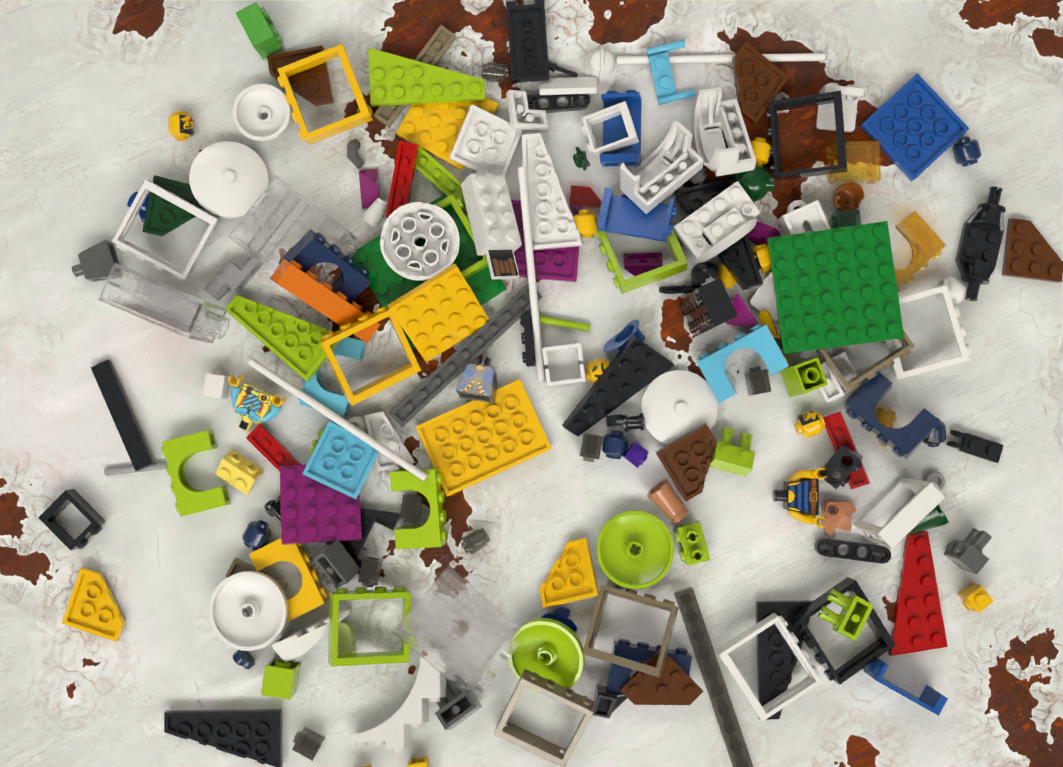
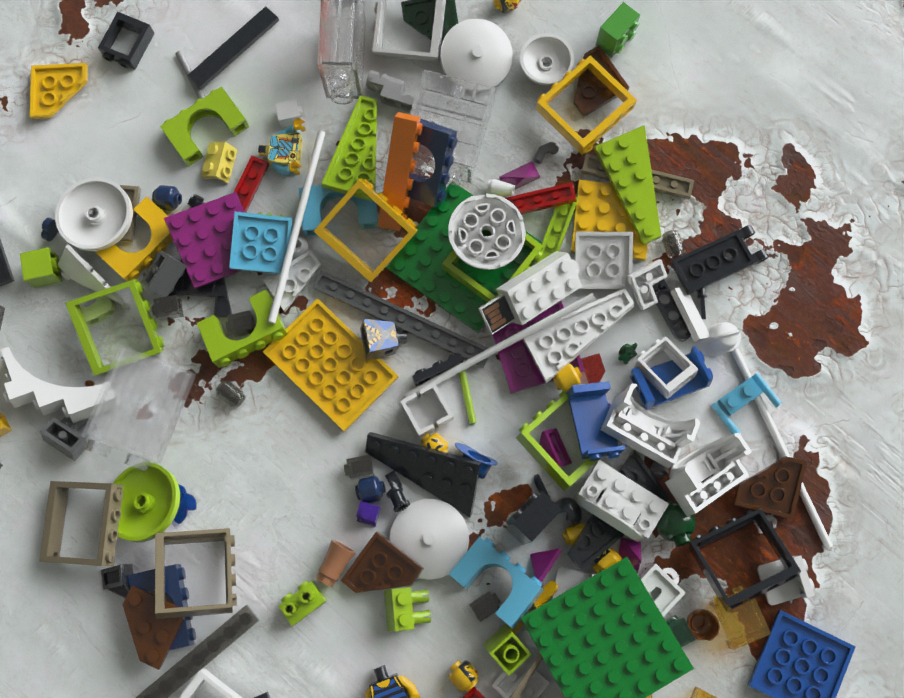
camera: 65 degrees right, 10 degrees down
yellow plate [388,263,489,362] -> none
yellow plate [539,538,600,608] -> none
lime dish [596,510,674,589] -> none
yellow head [750,138,771,166] -> none

